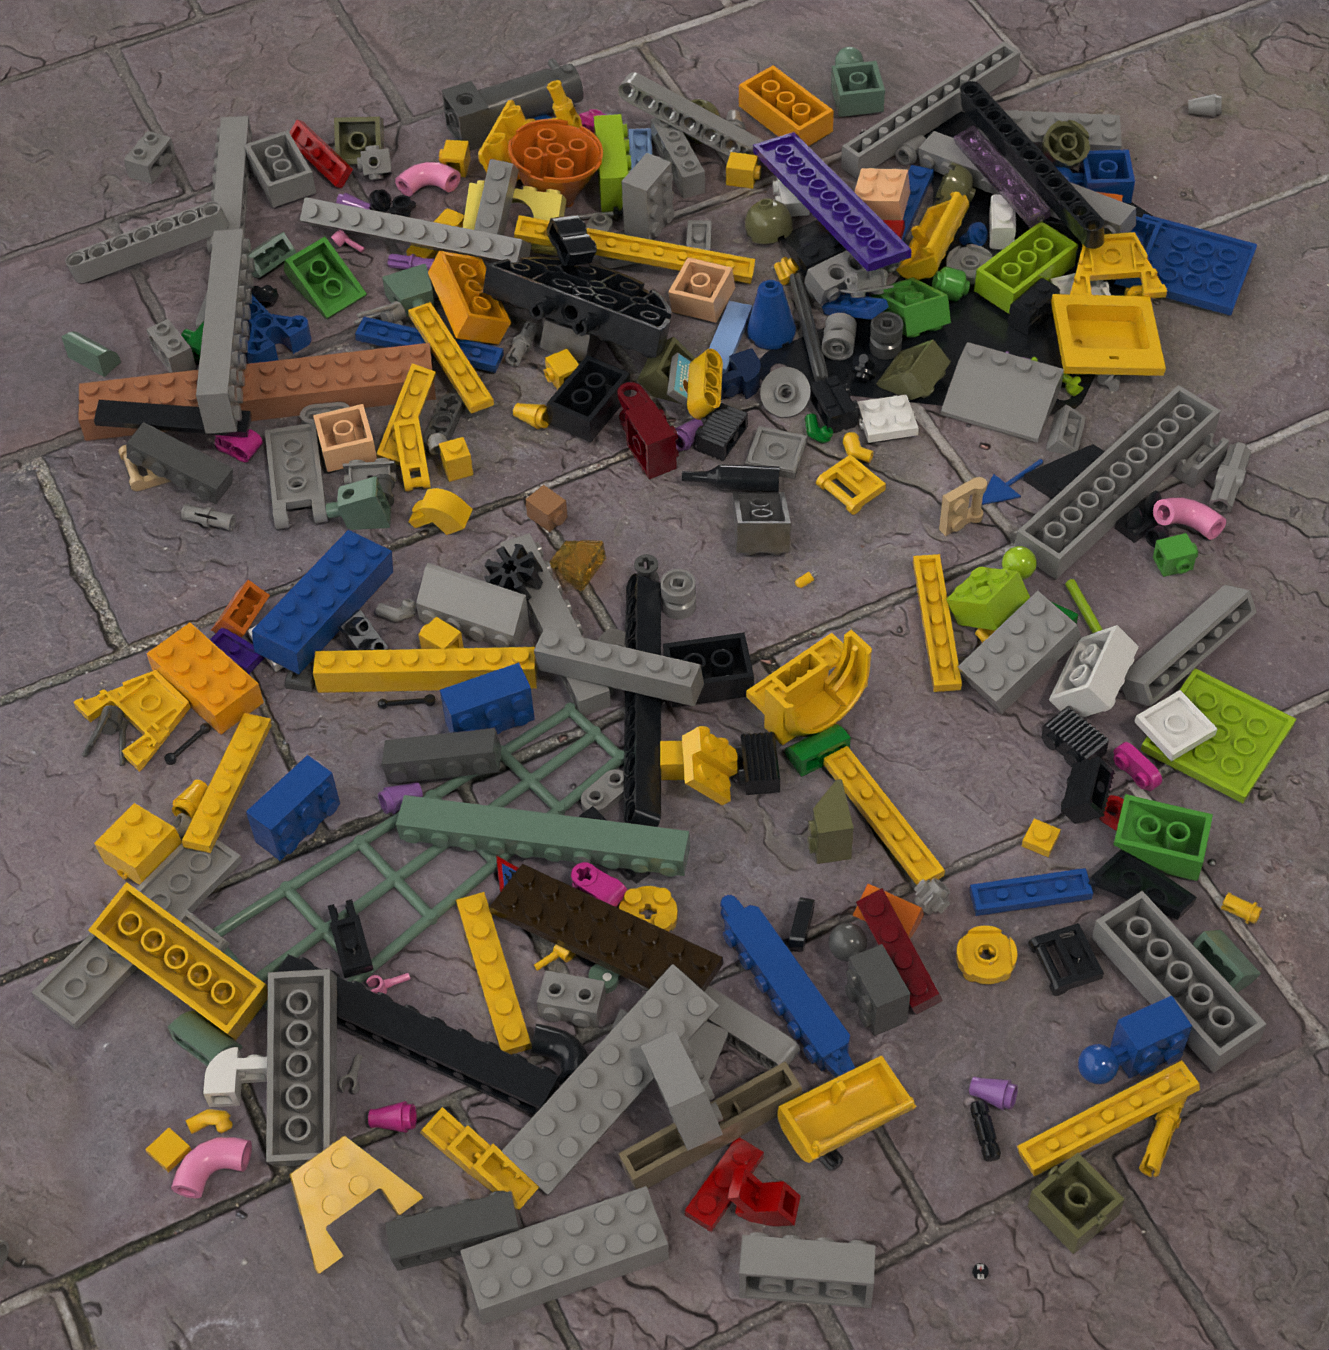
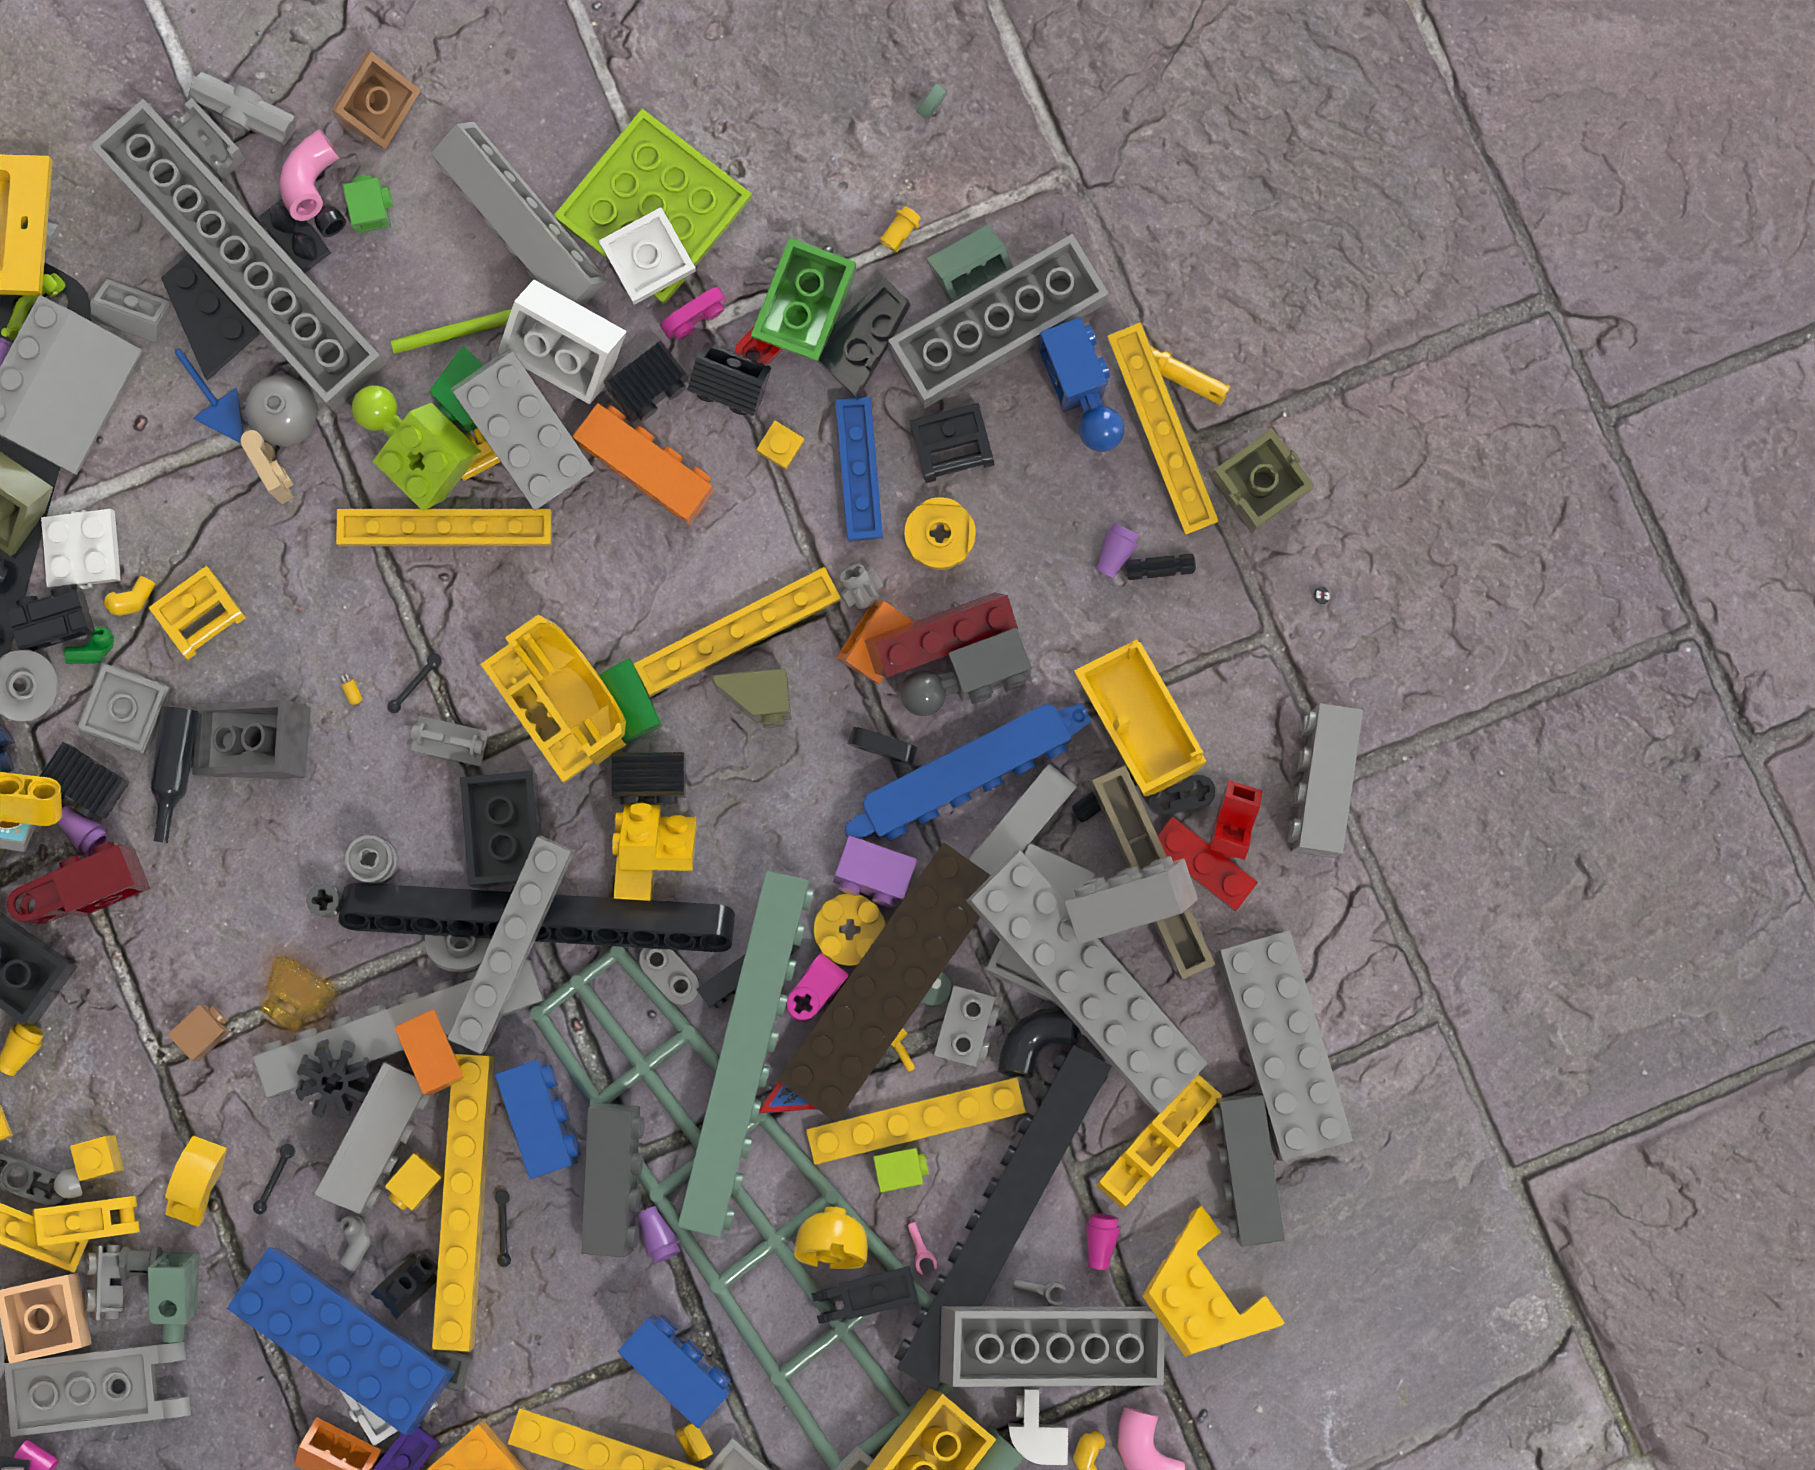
camera: 90 degrees left, 30 degrees up
none -> light grey cylinder [245,374,318,447]
none -> black hinge [253,1144,296,1215]
none -> medium nougat slope [331,50,421,149]
none -> black hinge [387,654,442,714]
none -> orange brick [394,1009,464,1095]
none -> light grey hinge [411,716,489,767]
none -> orange brick [572,403,714,526]
none -> yellow tile [675,1423,713,1463]
none -> yellow cylinder [794,1207,867,1270]
none -> medium lavender brick [833,835,917,908]
none -> lime brick [873,1147,929,1192]
none -> black beam [1147,775,1215,816]

